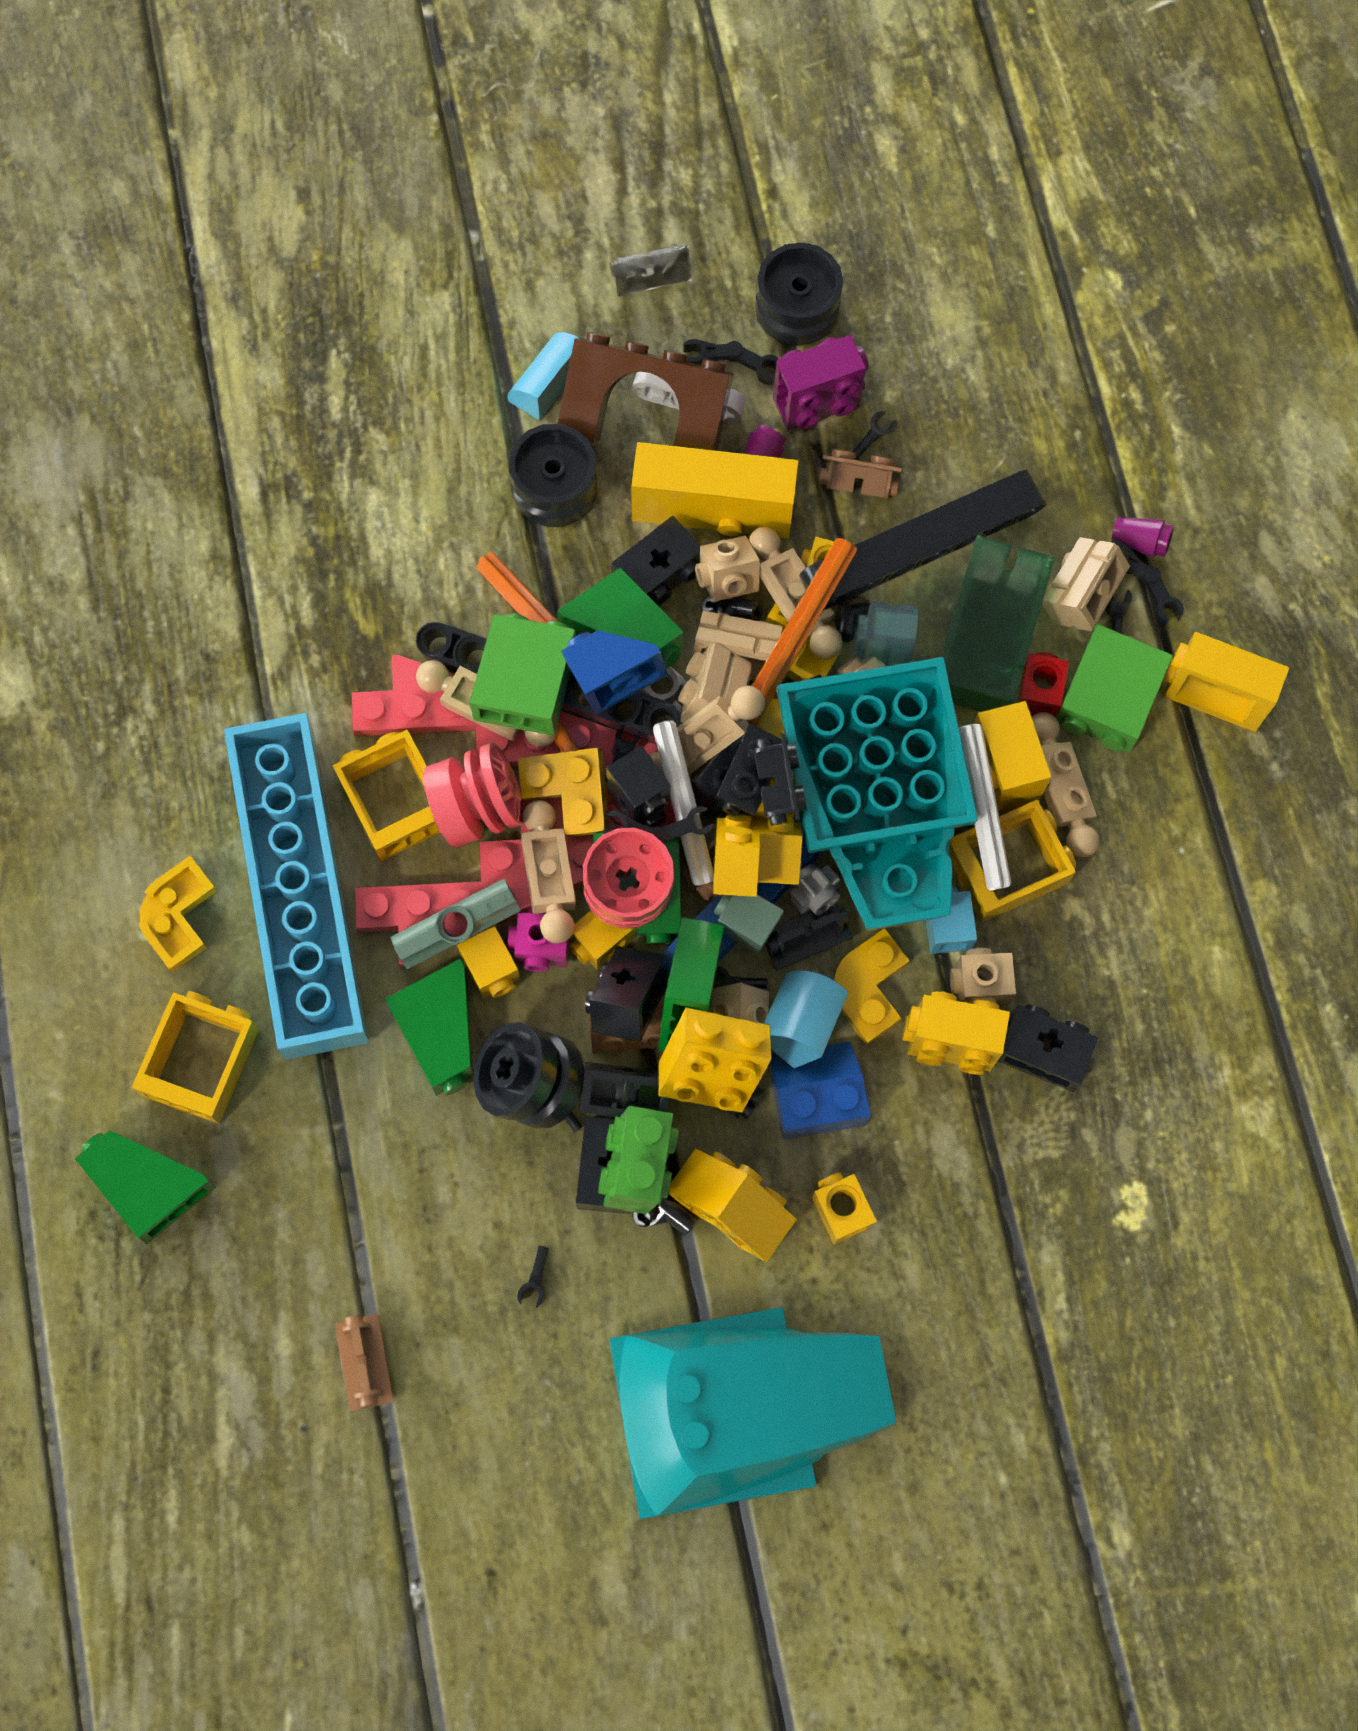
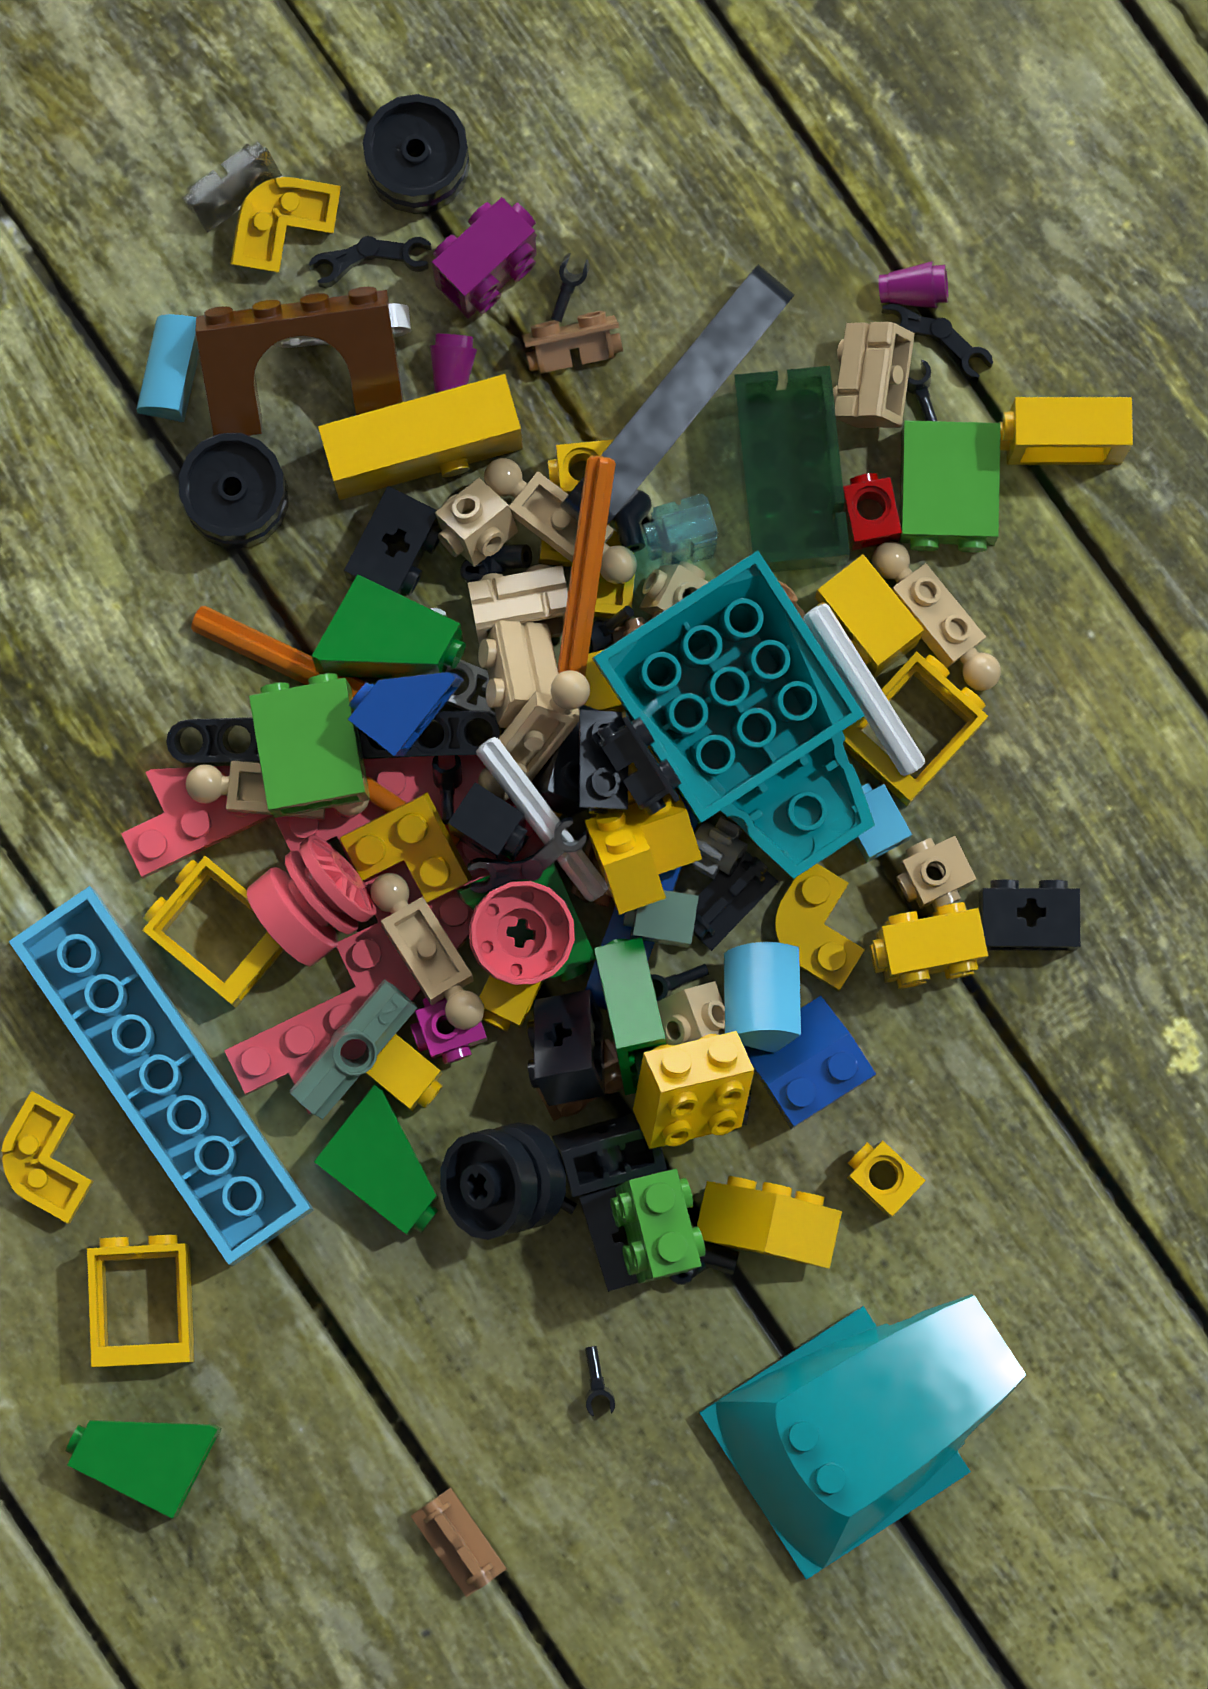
camera: 20 degrees left, 10 degrees up
none -> yellow plate [230,177,341,273]

